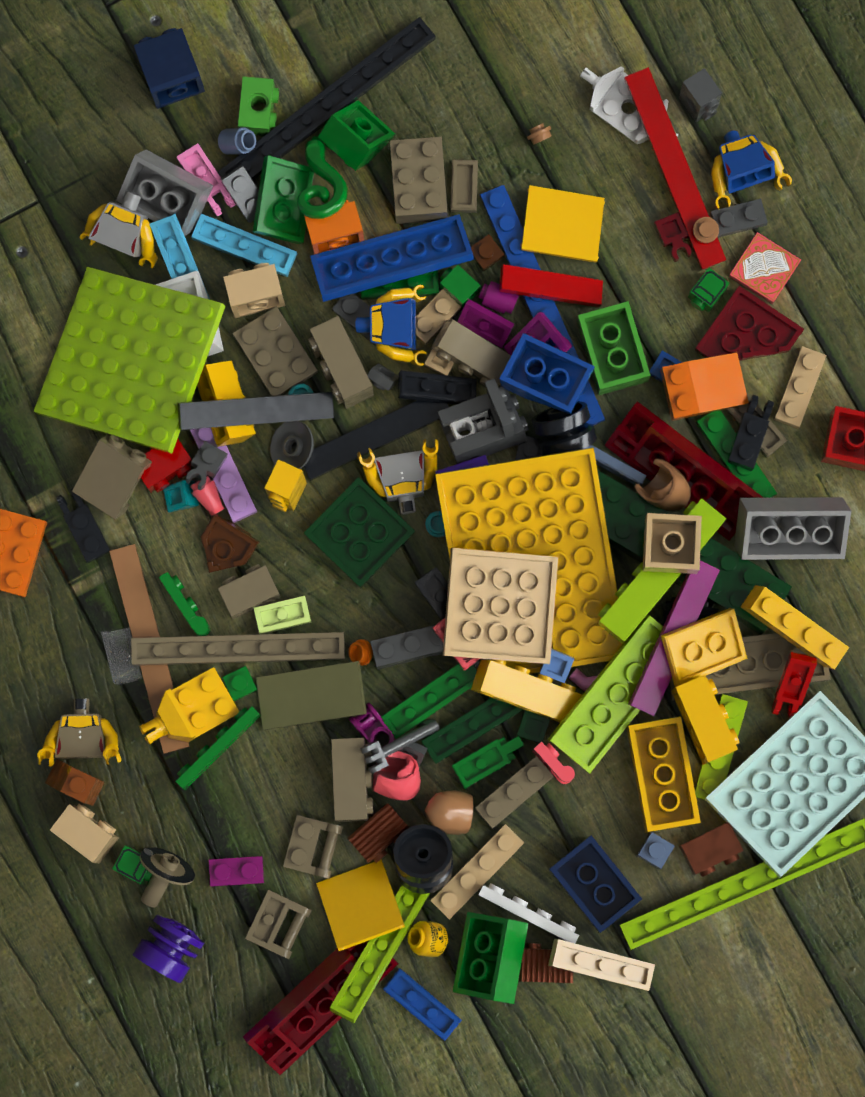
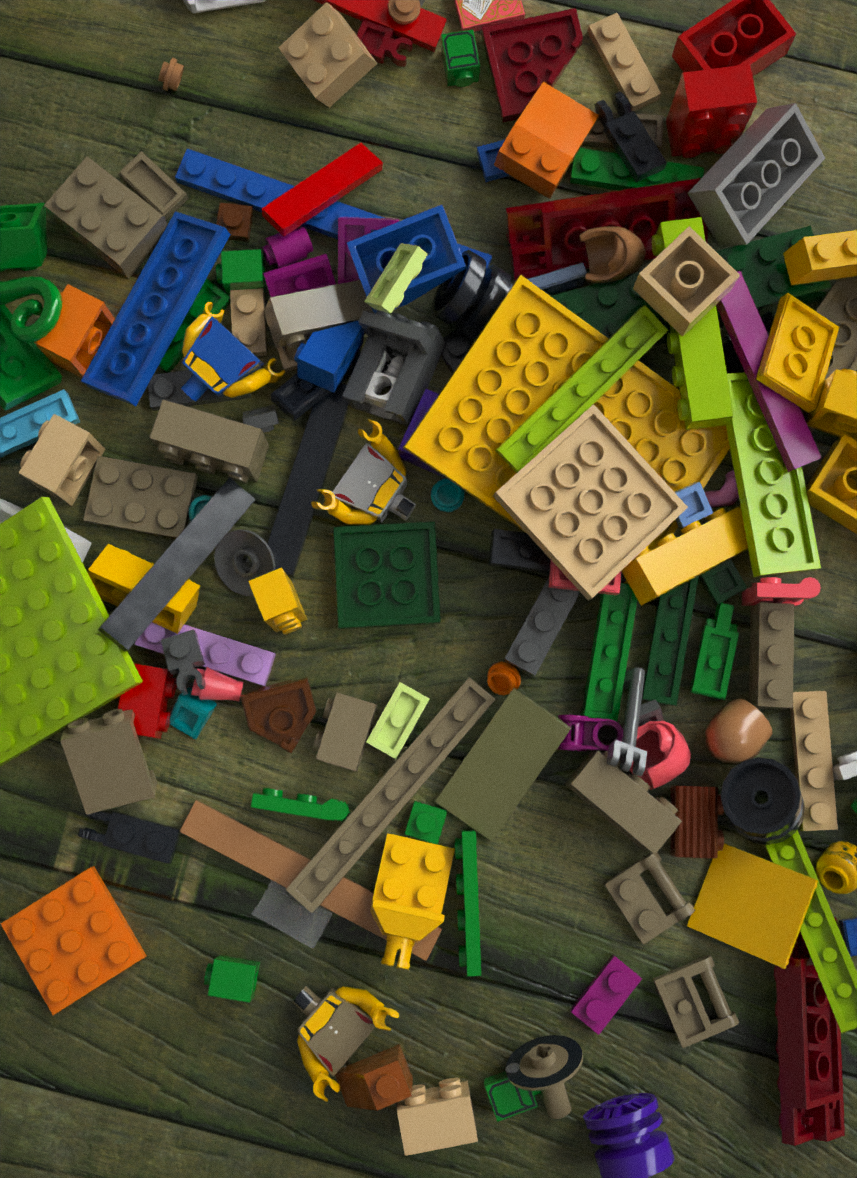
camera: 50 degrees left, 0 degrees up
yellow piece [521,185,605,263] -> none
bright green brick [577,301,651,396] -> none
none -> green brick [204,955,260,1003]
none -> tan brick [278,2,378,108]
none -> blue slope [294,321,364,393]
none -> yellowish green plate [364,243,428,313]
none -> lime plate [495,305,668,473]
none -> red brick [666,64,757,158]

